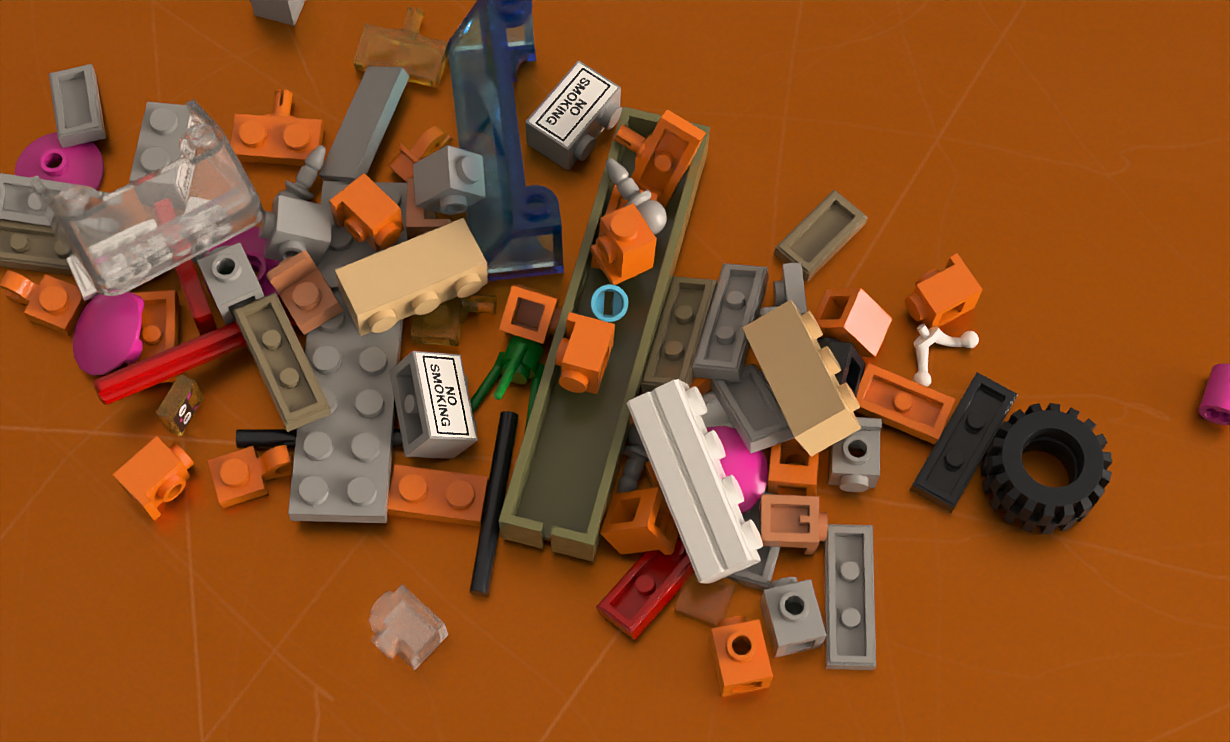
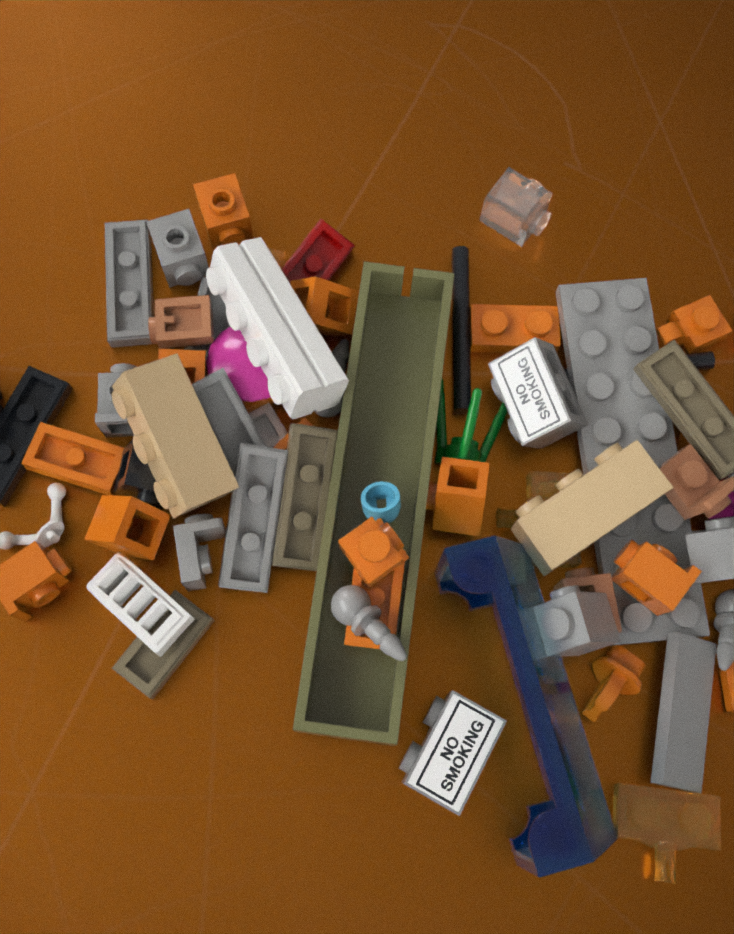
camera: 170 degrees right, 5 degrees up
orange brick [555,312,615,394] -> none
orange plate [614,109,706,208] -> none
none -> white slope [86,552,195,657]

